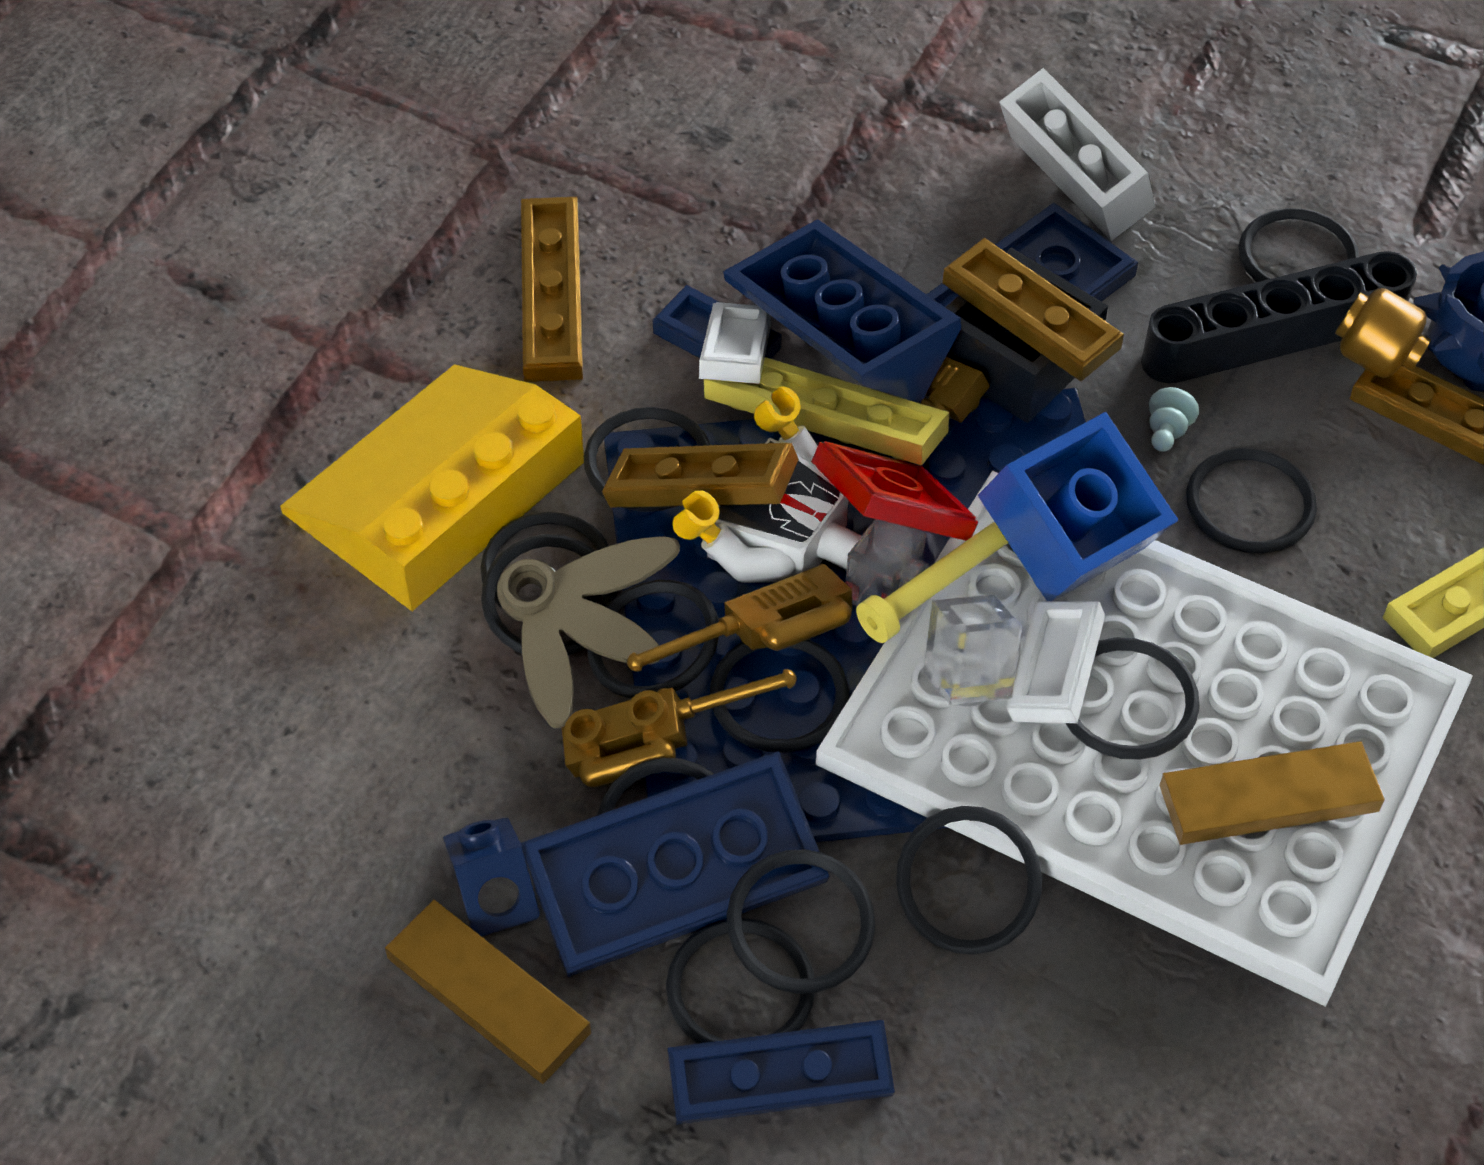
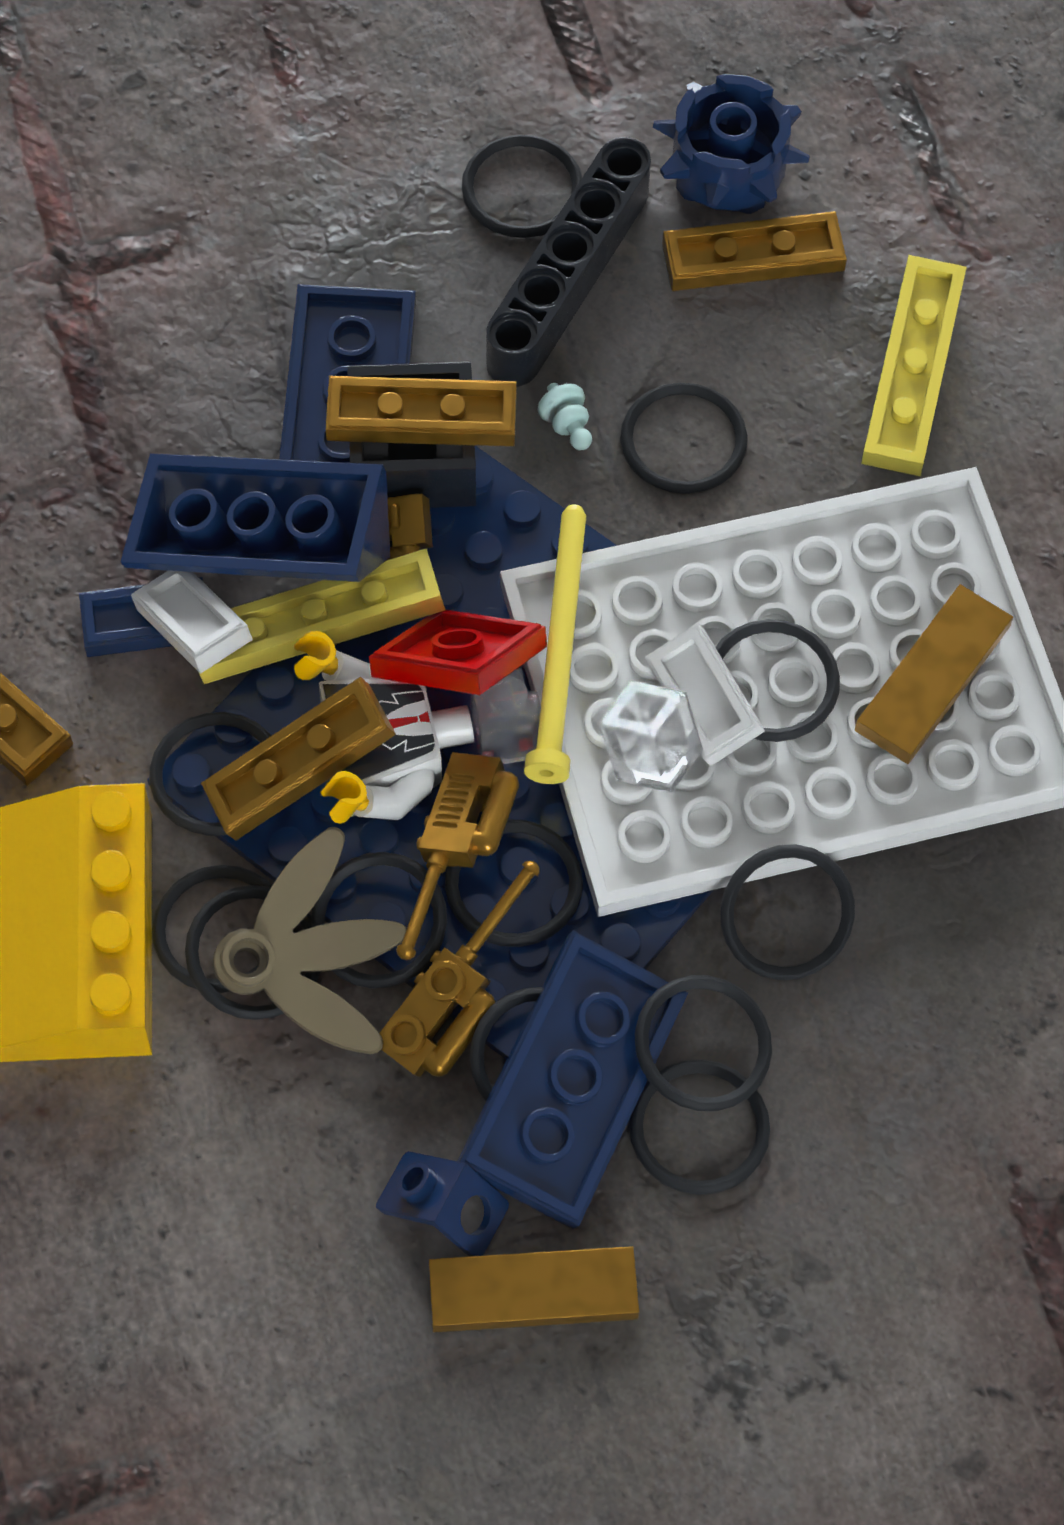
camera: 45 degrees left, 10 degrees up
dark blue tile [667,1020,895,1125] -> none
blue brick [977,412,1178,601] -> none
white brick [999,68,1155,241] -> none
pearl gold head [1335,288,1431,378] -> none

